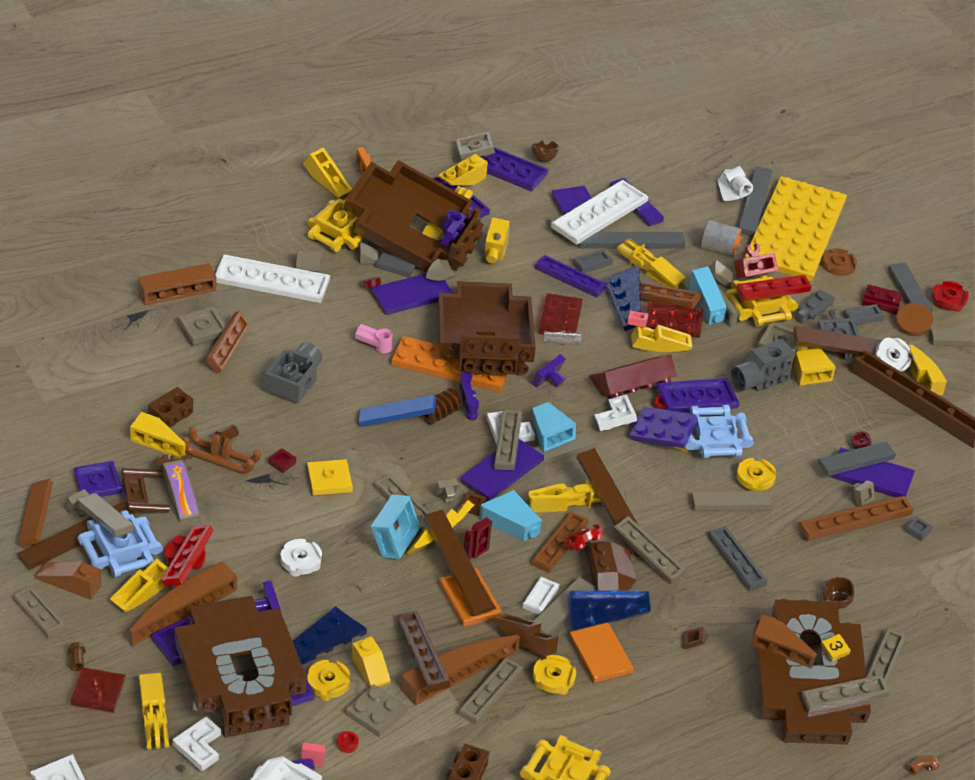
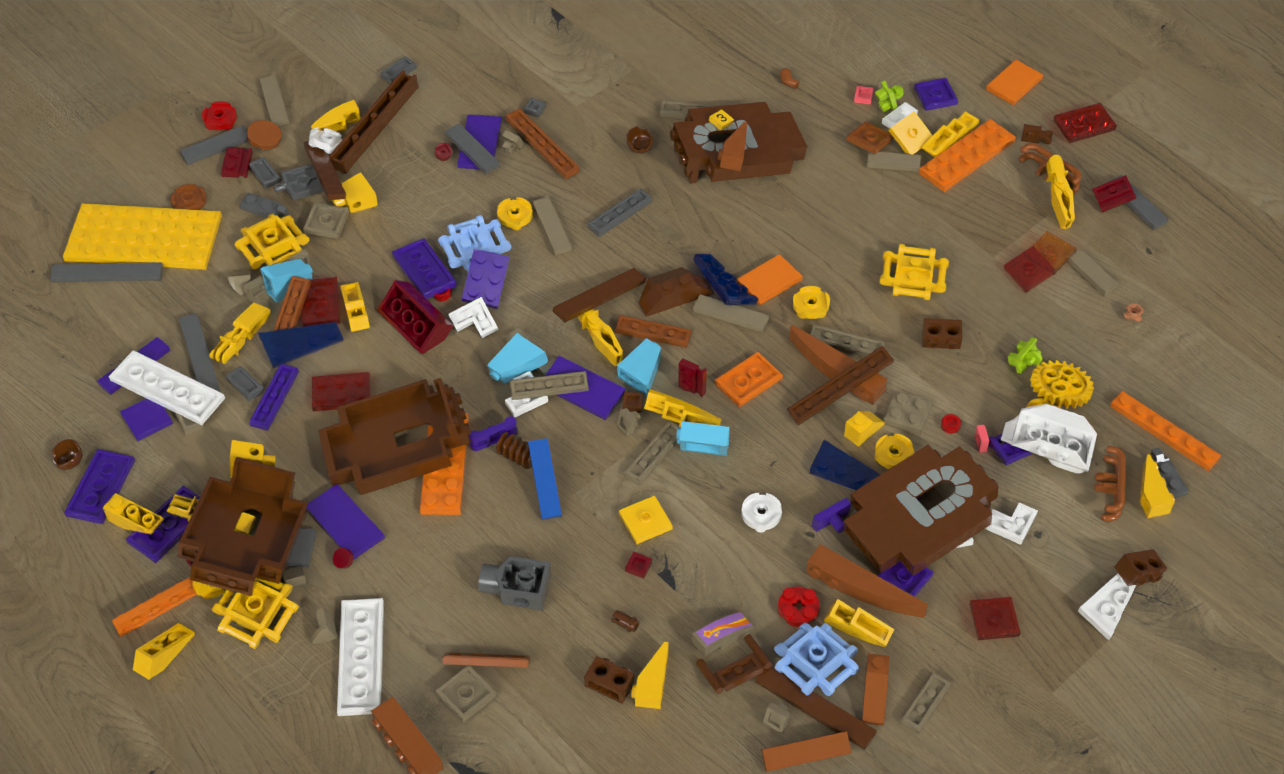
camera: 100 degrees left, 10 degrees up
reddish brown pin [68,642,86,671] -> none
dark purple tile [74,461,122,497] -> none
dark tan tile [77,493,134,537] -> none
yellow arm [139,673,169,750] -> none
reddish brown plate [156,454,193,470] -> none
red plate [161,524,214,586] -> none
dark orange piece [182,427,261,473] -> none
bright pink piece [355,324,393,354] -> none
reddish brown tile [423,509,494,616] -> none
dark tan tile [426,259,455,281] -> none
dark purple plate [441,211,466,247] -> none
dark tan plate [456,131,495,161] -> none
reddish brown slope [494,614,558,656] -> none
white tile [523,577,559,615] -> none
dark purple tile [532,354,566,388] -> none
clear pin [544,330,582,345] -> none
red plate [563,523,604,551] -> none
dark tan tile [613,516,686,584] -> none
coral tile [627,311,648,327] -> none
reddish brown slope [684,627,708,649] -> none
flat silver piece [701,220,742,257] -> none
white panel [718,166,753,201] -> none
dark grey brick [730,339,795,391] -> none
brick [734,243,778,279] -> none
red plate [736,275,812,301] -> none
dark tan tile [801,675,890,713] -> none

